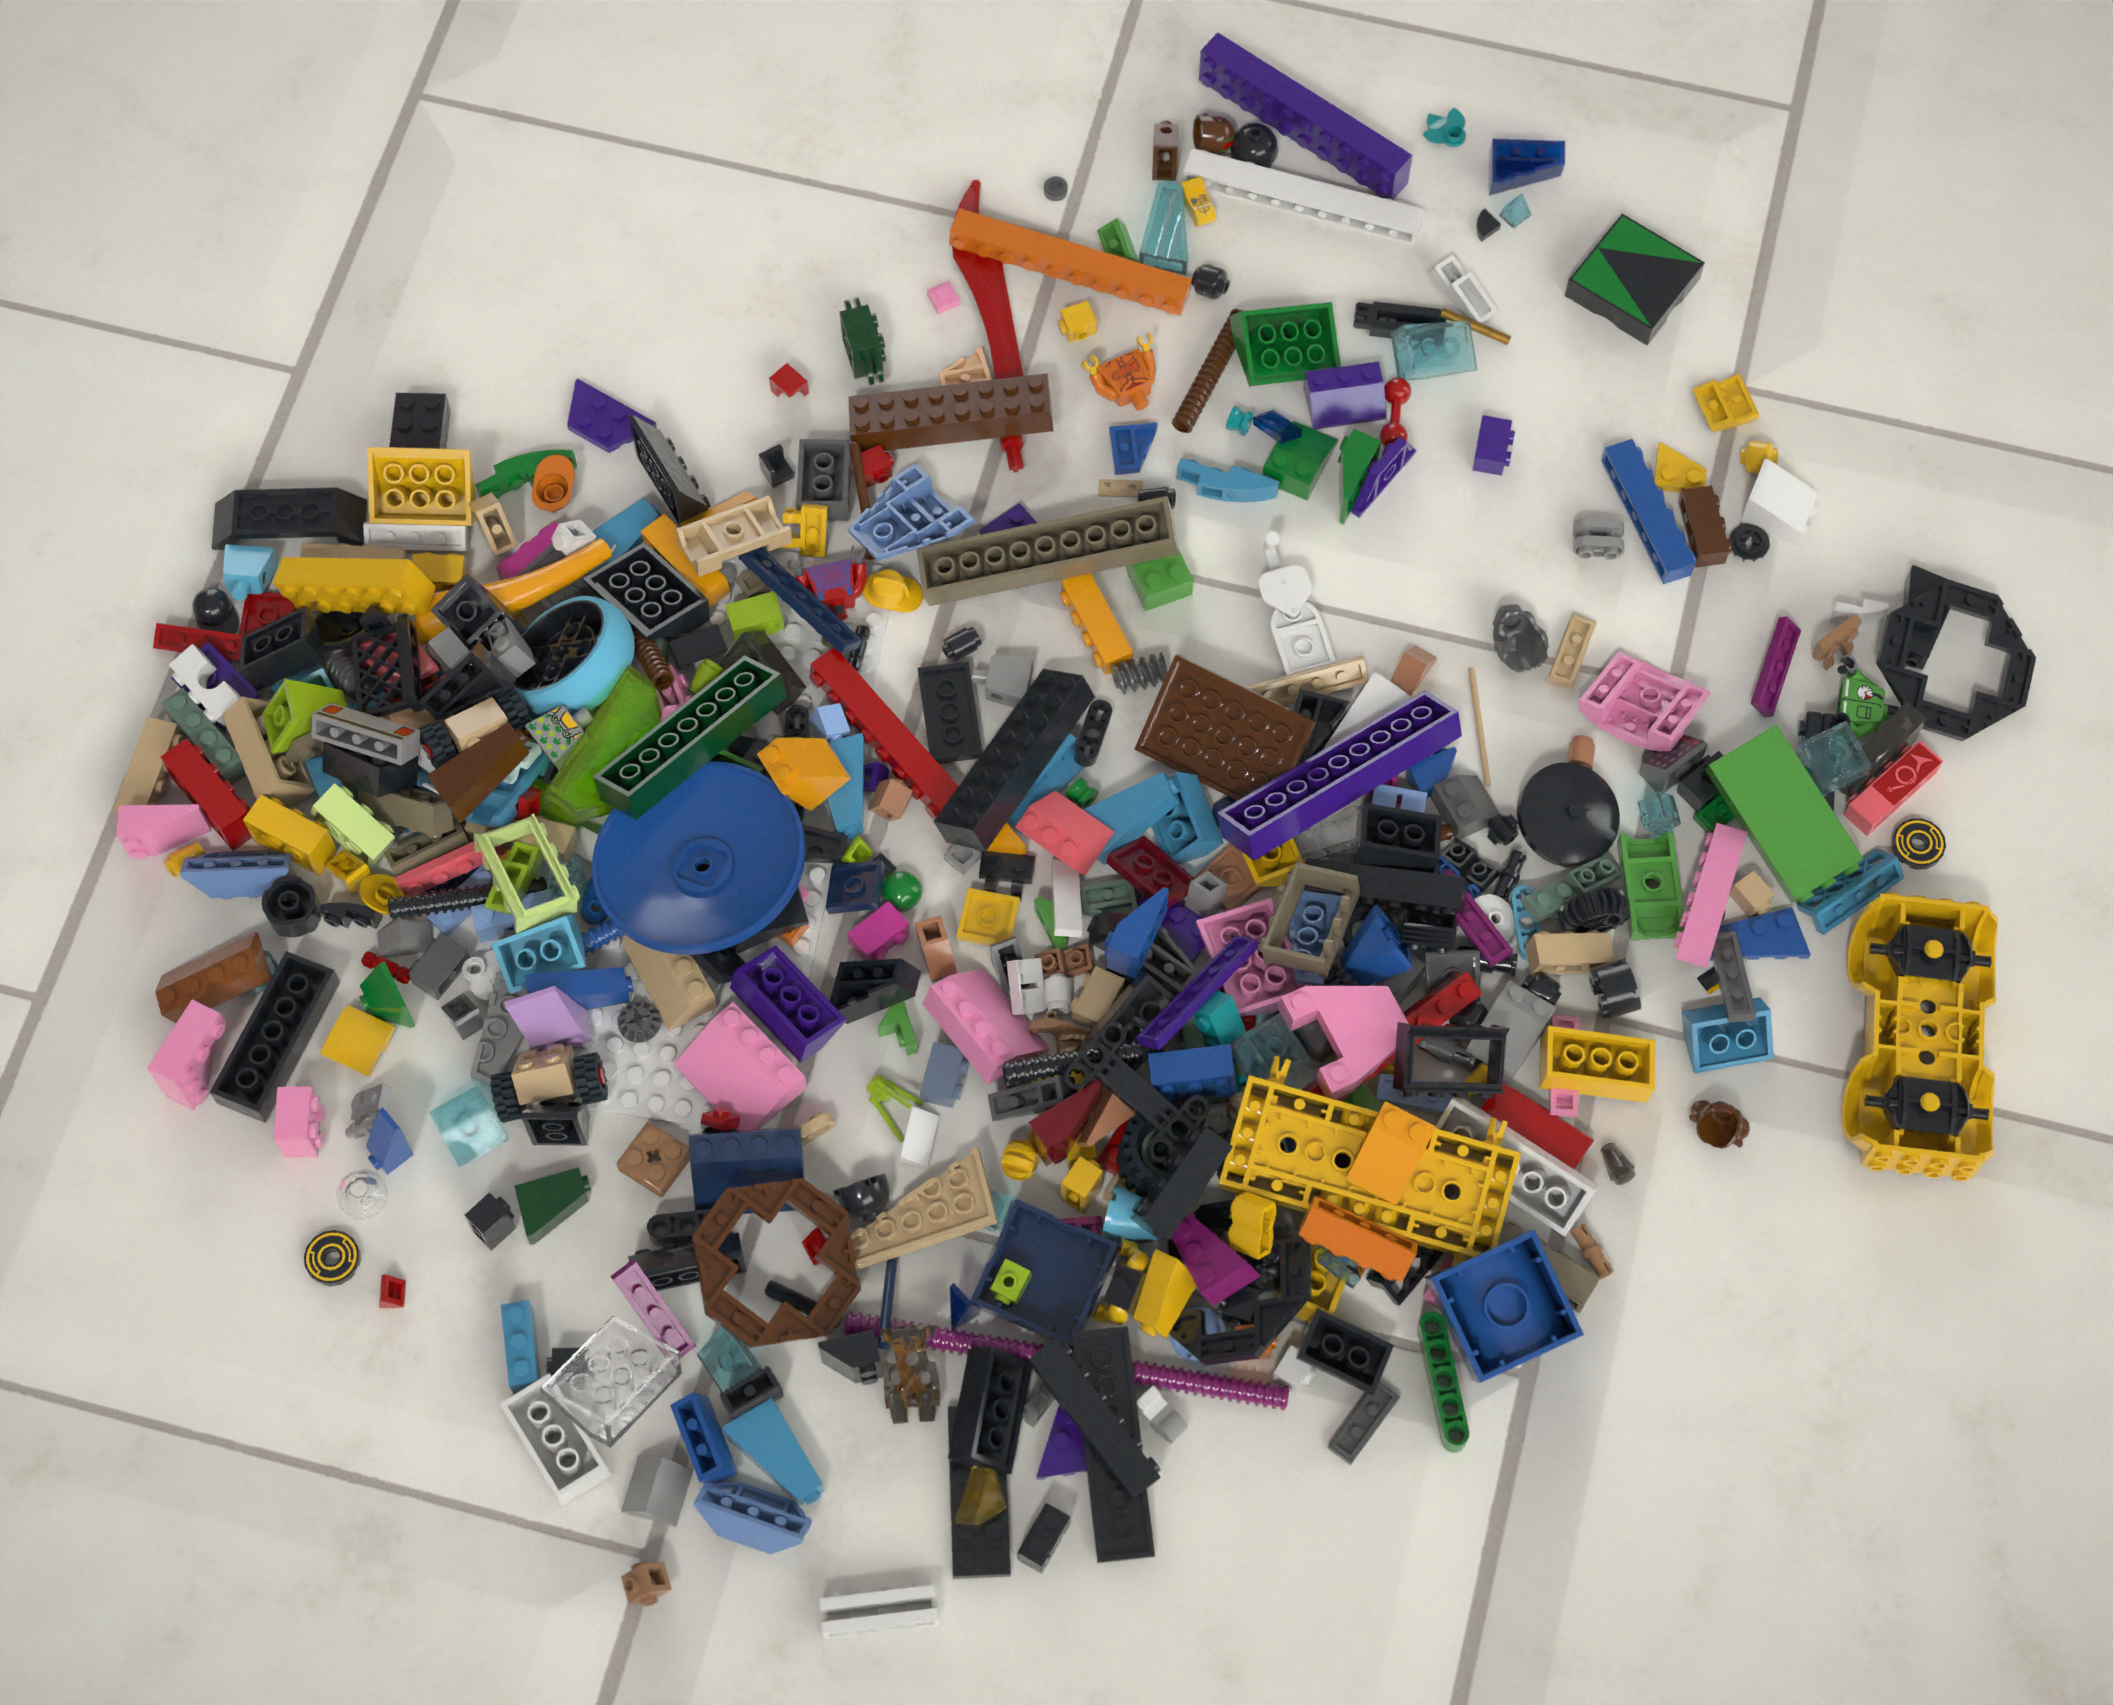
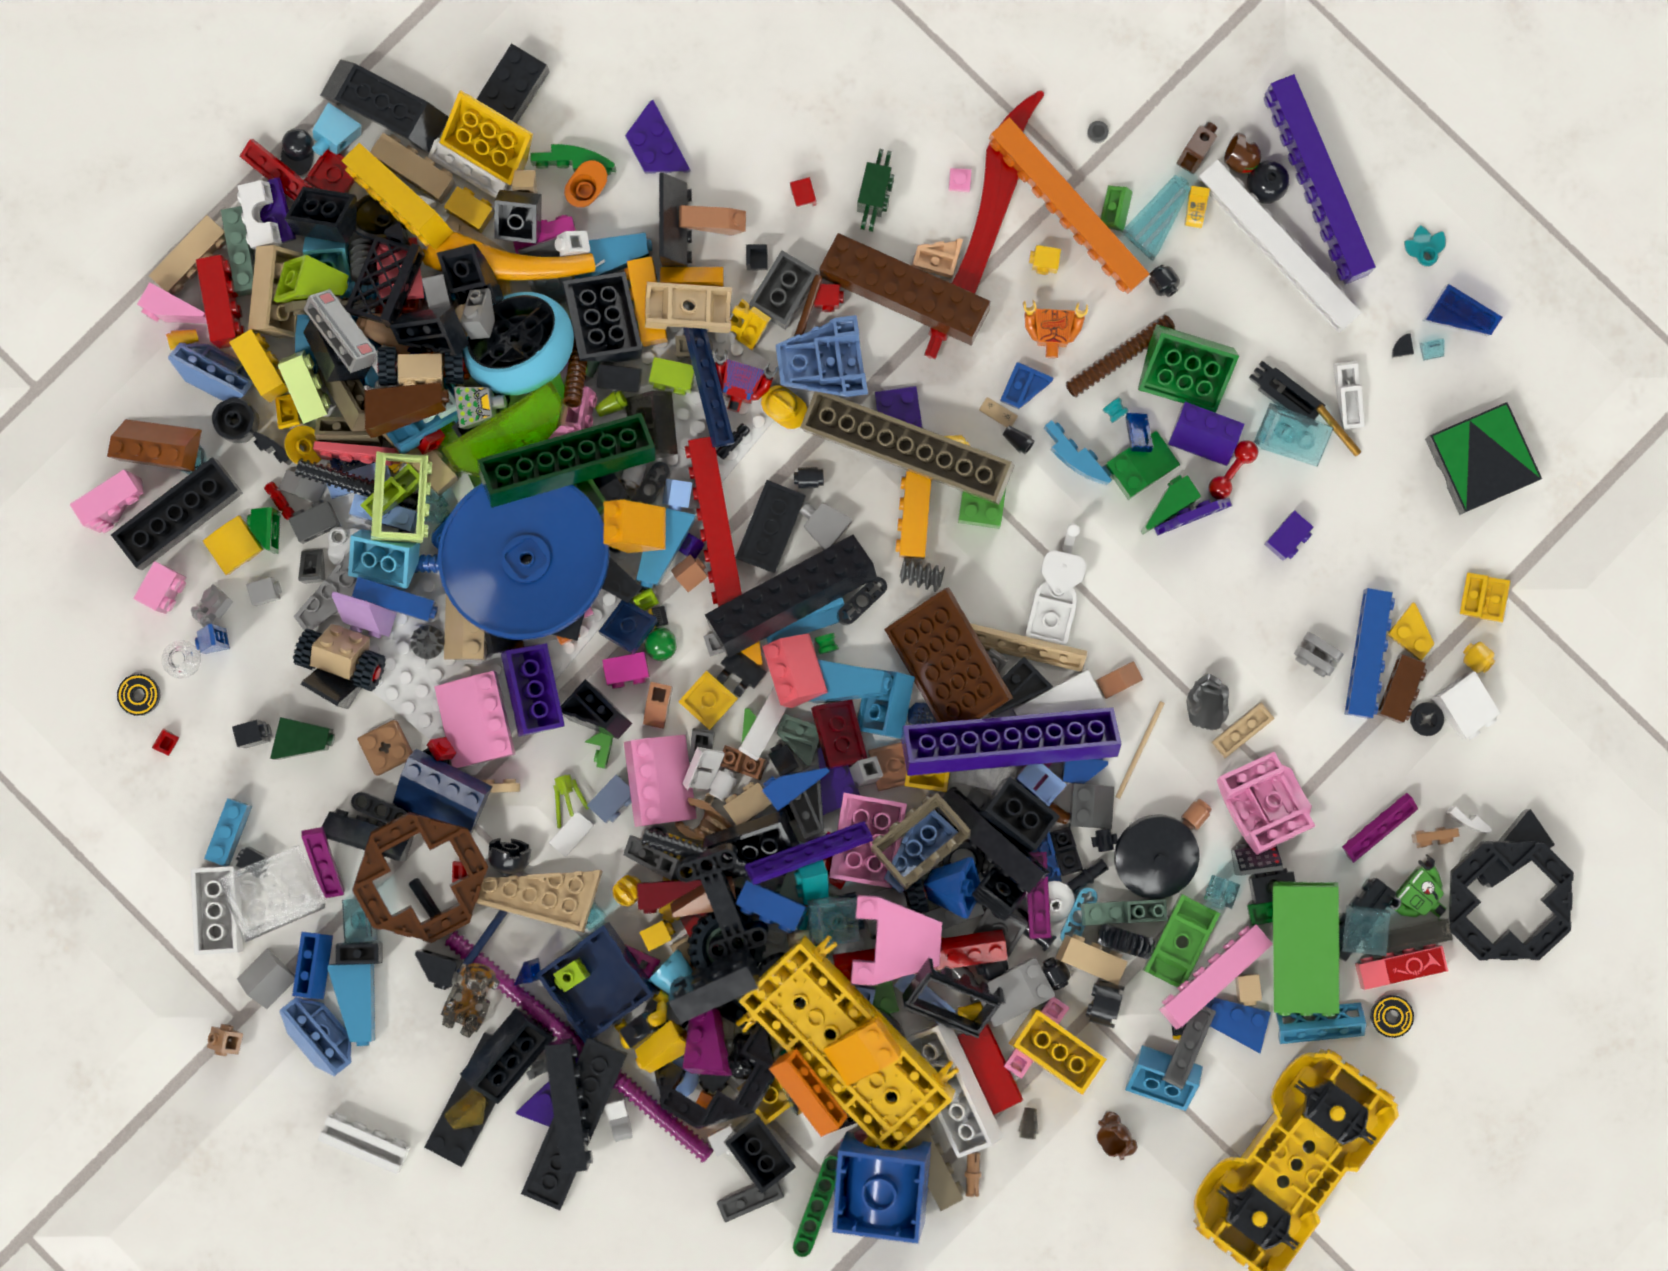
camera: 30 degrees right, 20 degrees up
clear light blue slope [429,1085,508,1167] -> none
black brick [1017,1503,1071,1573] -> none
yellow brick [1228,1192,1276,1260] -> none
none -> light grey brick [246,577,282,606]
none -> black brick [494,190,542,244]
none -> nougat slope [679,205,746,236]

